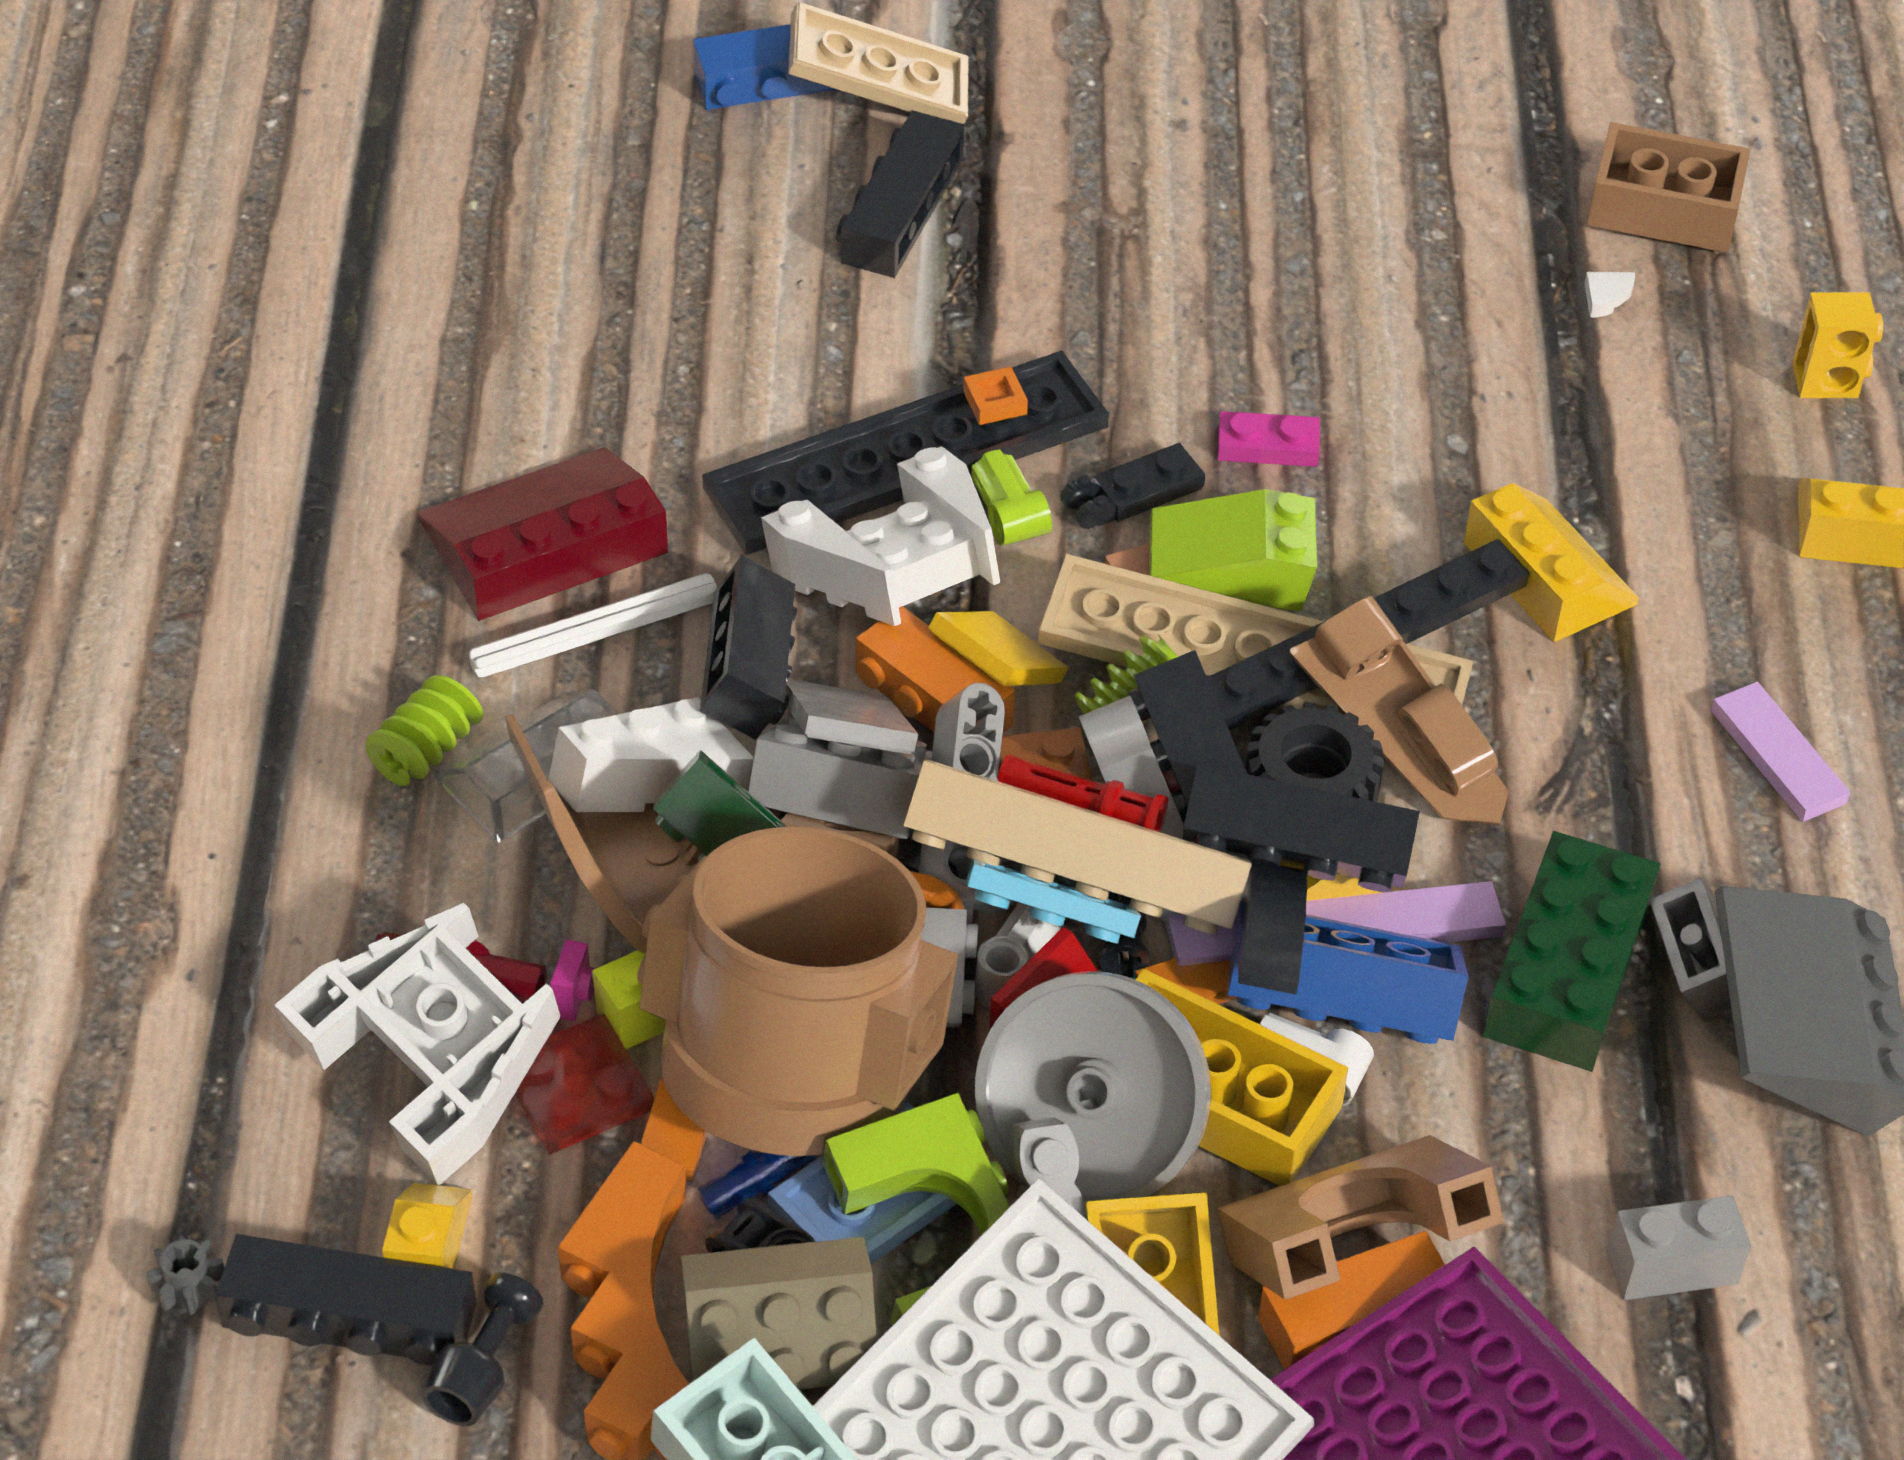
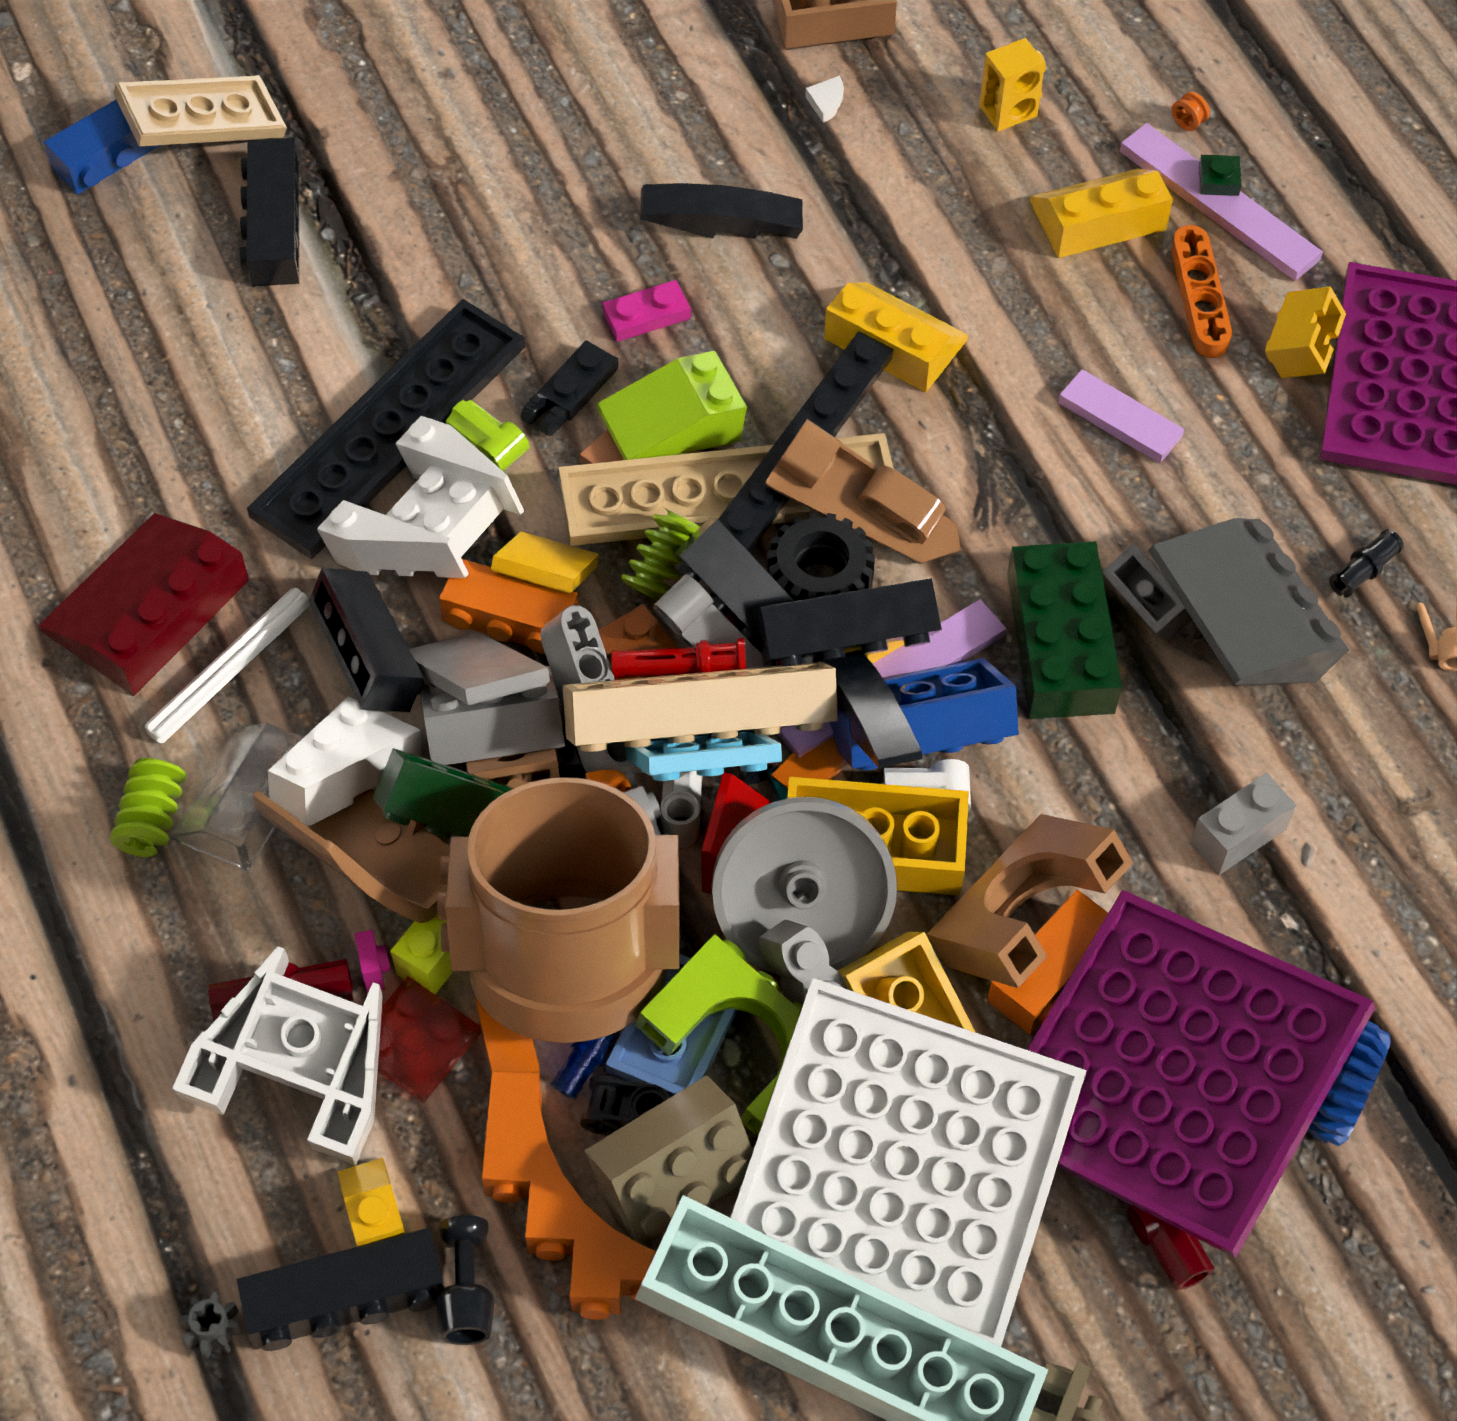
camera: 25 degrees left, 10 degrees up
orange plate [963,366,1028,425] -> none
none -> black slope [640,183,803,239]

